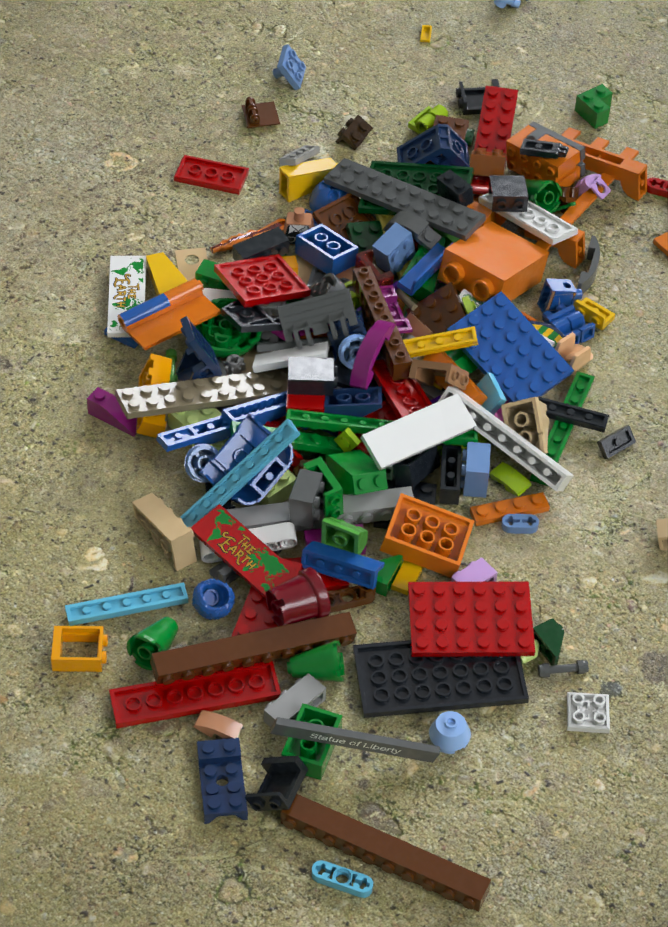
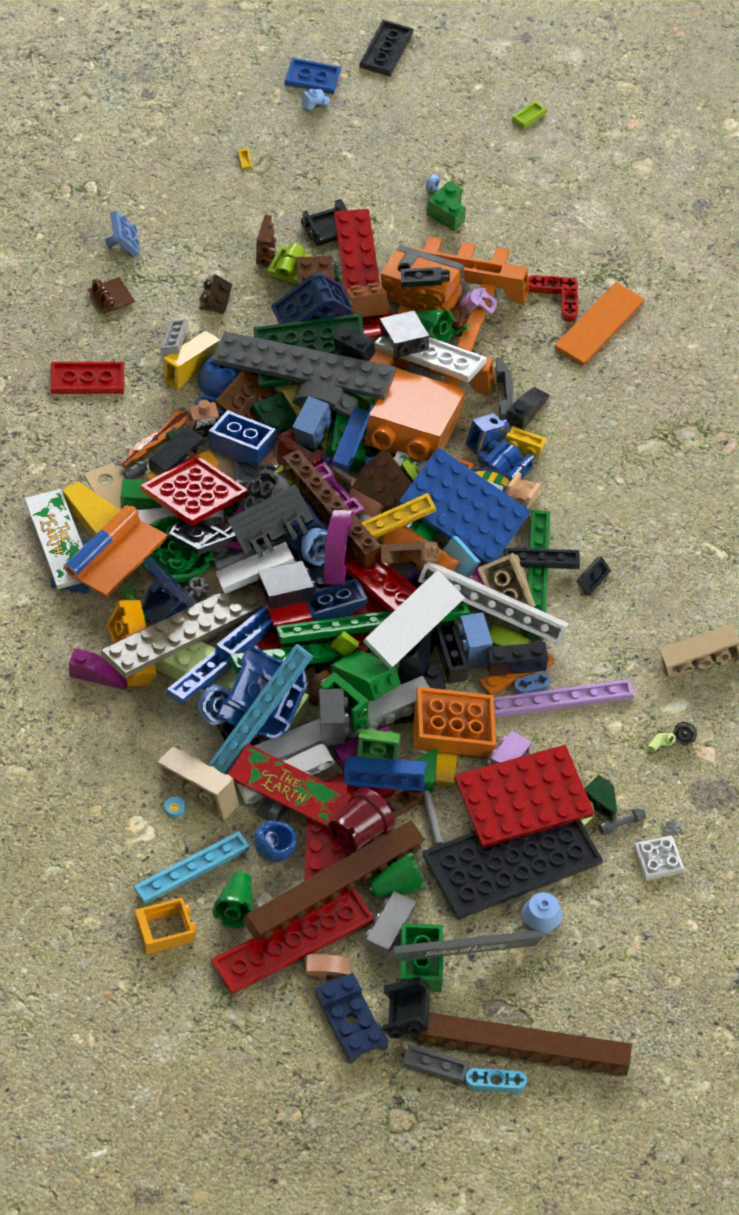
camera: 20 degrees left, 5 degrees up
none -> dark grey pin [123,461,148,479]
none -> medium azure tile [165,797,185,817]
none -> reddish brown plate [256,214,277,266]
none -> dark grey plate [402,1044,469,1084]
none -> light grey bar [423,791,443,846]
none -> light blue tile [426,174,440,192]
none -> black brick [486,642,548,676]
none -> lavender tile [494,679,634,718]
none -> black slope [507,387,550,430]
none -> yellowish green arm [647,733,676,753]
none -> dark grey plate [673,721,697,745]

